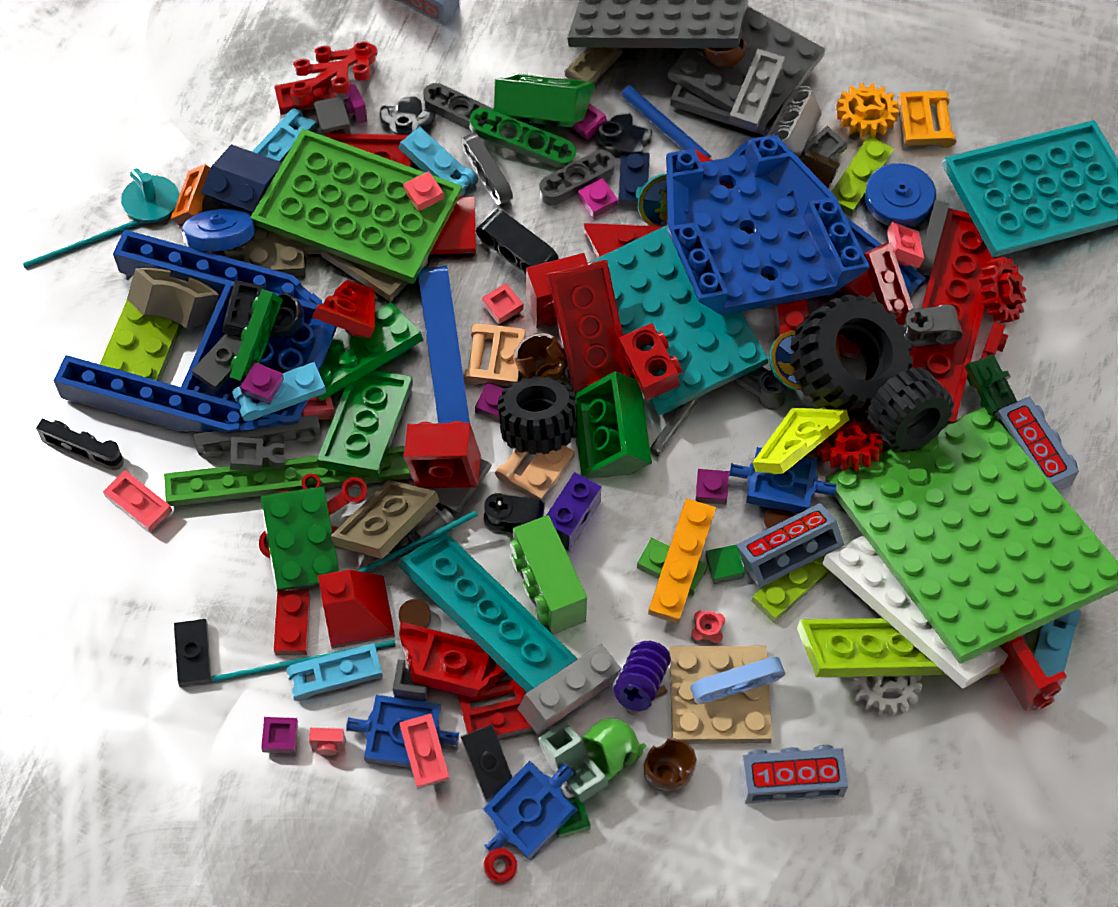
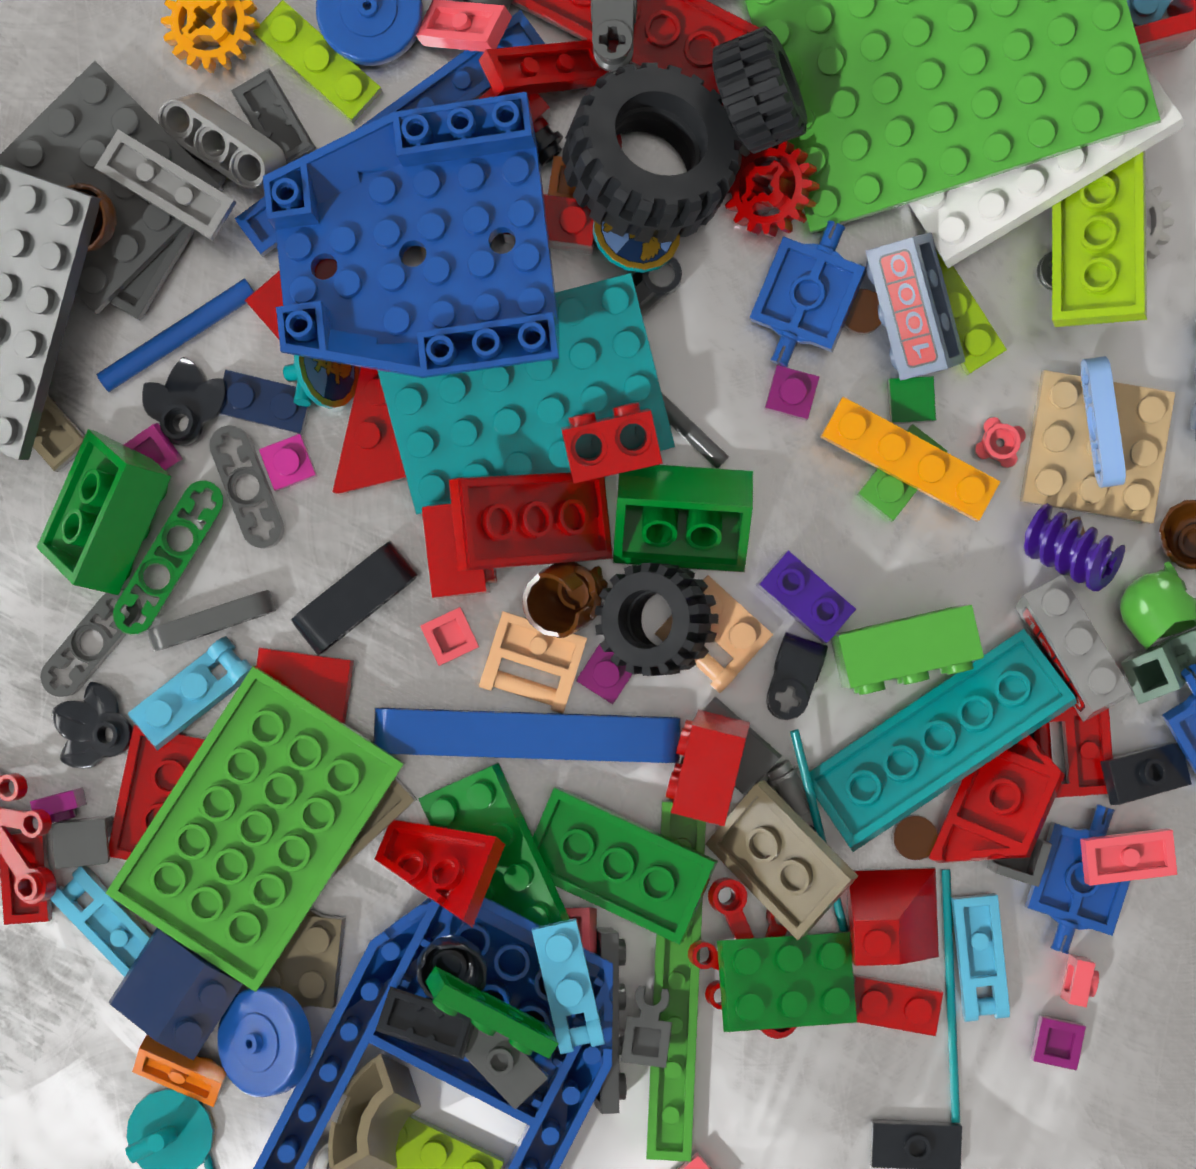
camera: 80 degrees left, 25 degrees up
magenta plate [240,362,284,404] -> none
coral plate [403,171,444,212] -> none
neon yellow wing [752,408,850,474] -> none
dark brown panel [802,150,841,189] -> none

